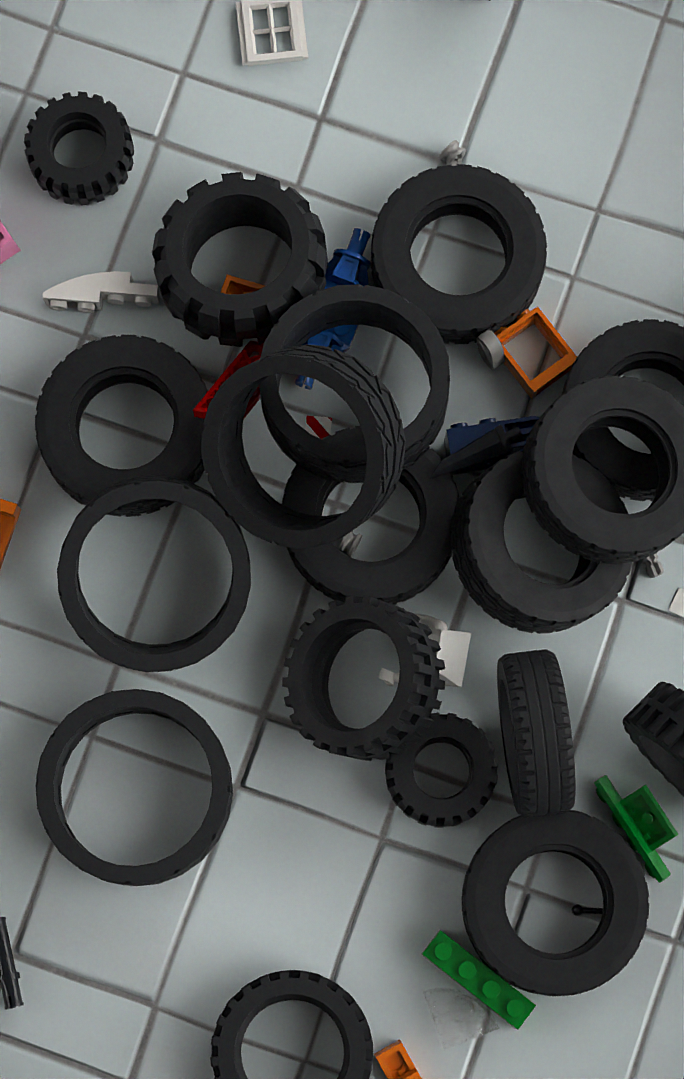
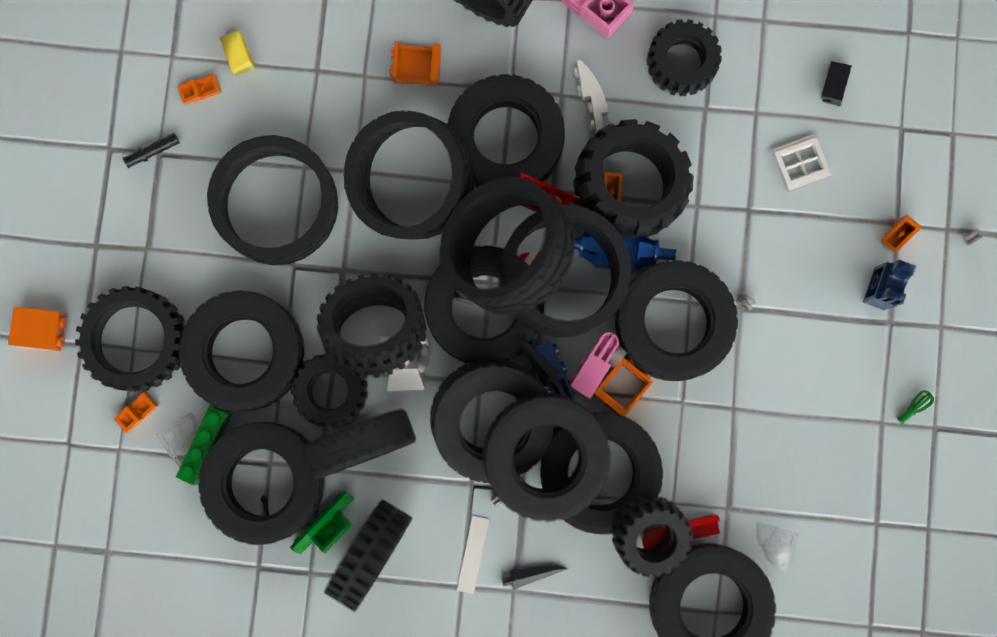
camera: 75 degrees right, 5 degrees up
none -> black tyre [179,290,304,412]
none -> bright pink brick [568,332,619,400]

